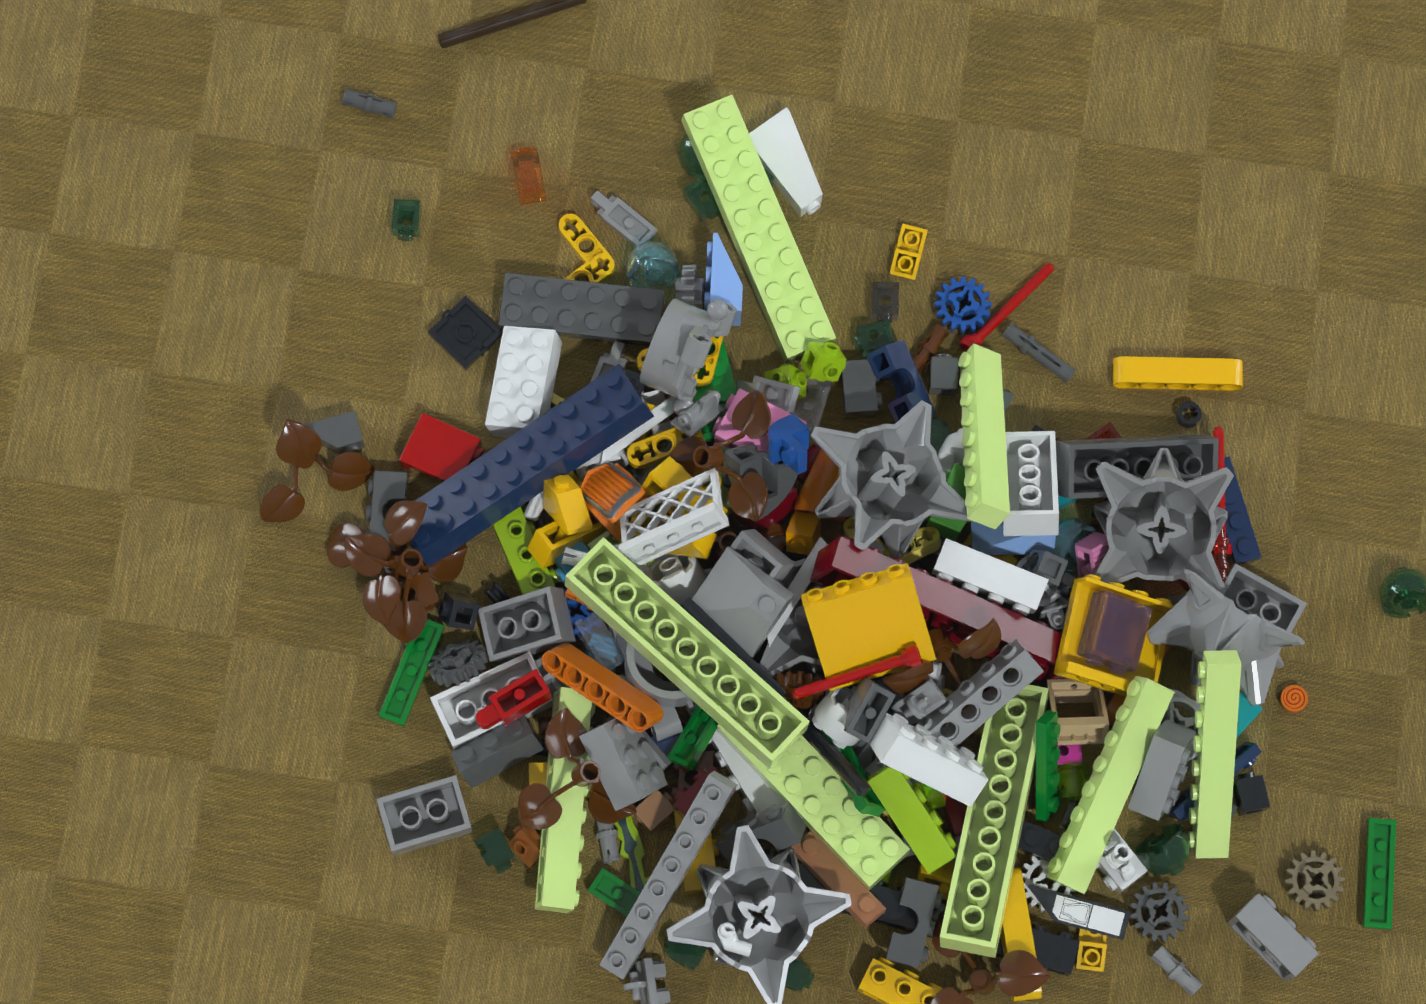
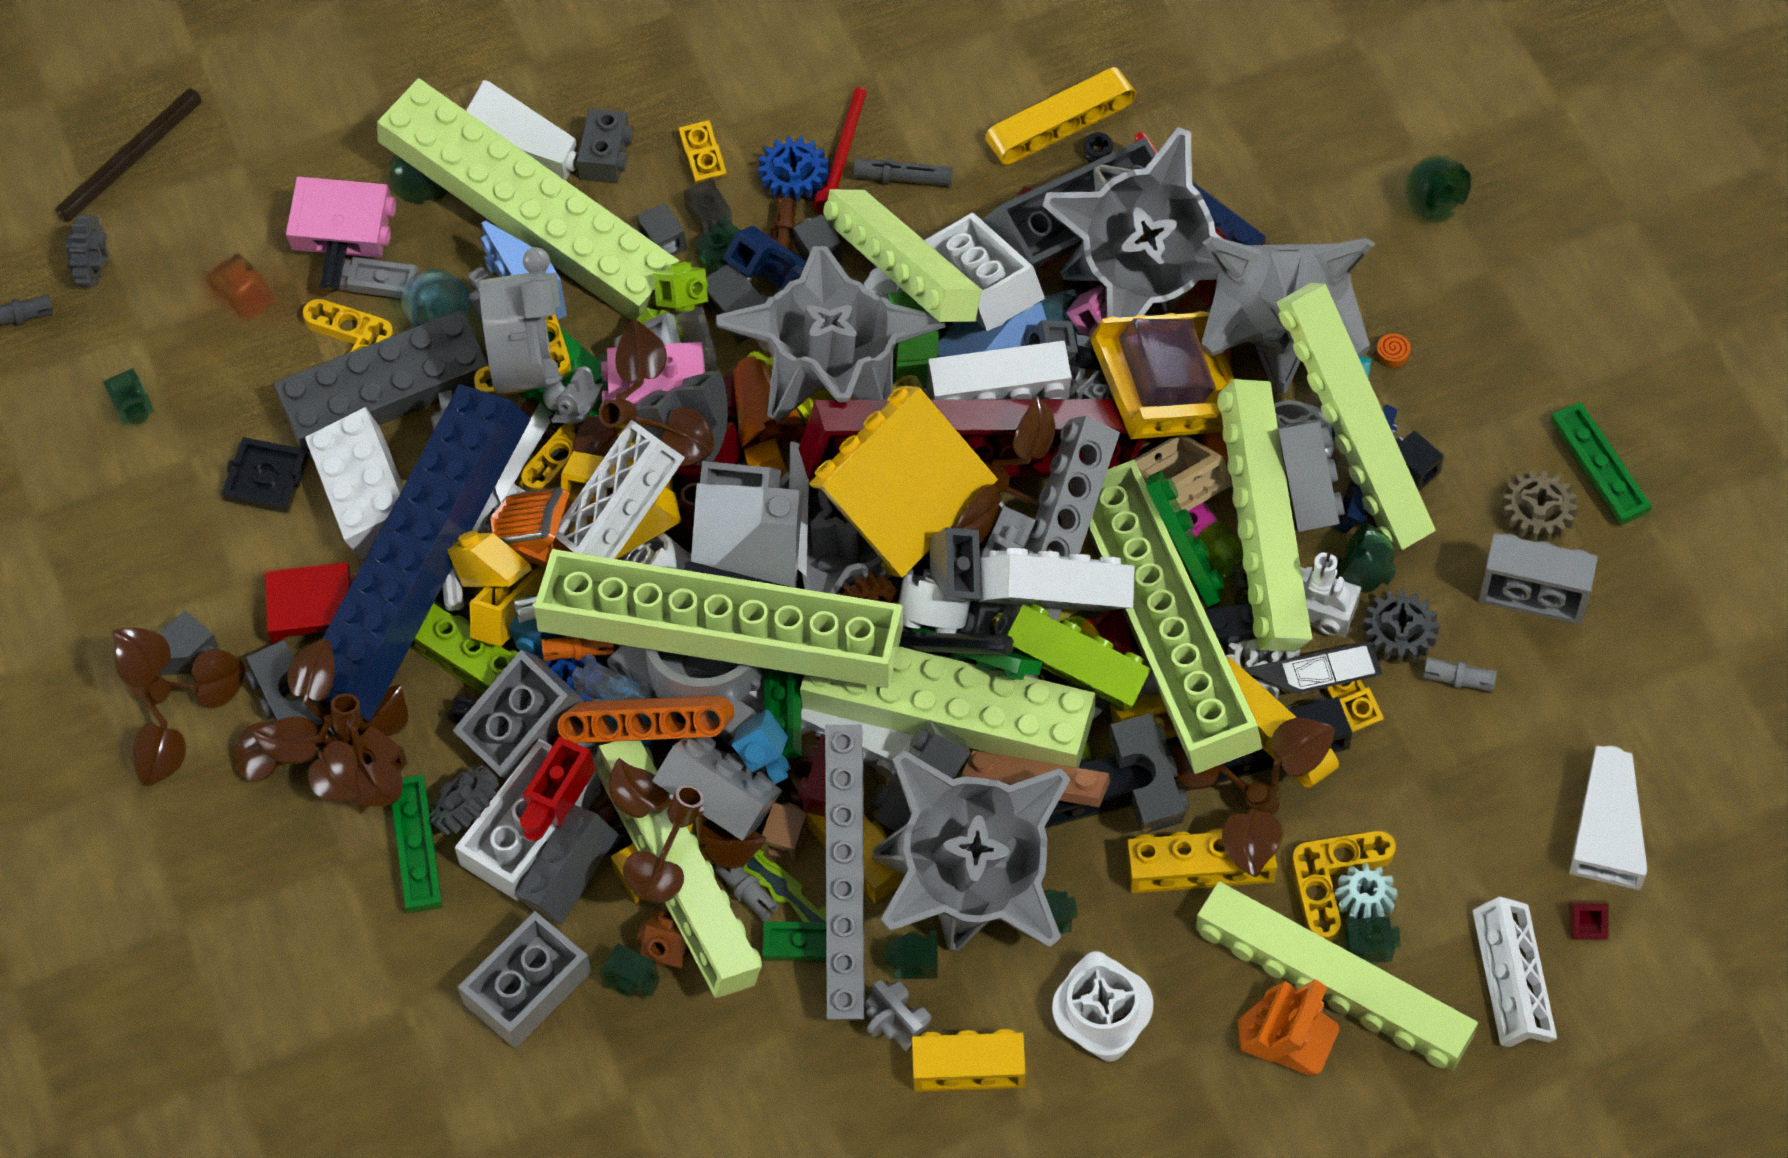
camera: 25 degrees left, 15 degrees down
black brick [438,592,480,630] -> none
clear green brick [683,175,720,222] -> none
white arm [717,922,752,957] -> none
blue brick [768,414,809,474] -> none
red piece [792,644,923,699] -> none
none -> dark grey gear [65,215,109,287]
none -> bright pink piece [286,177,396,293]
none -> dark grey brick [577,108,634,184]
none -> dark grey brick [637,203,687,256]
none -> dark azure brick [731,709,791,784]

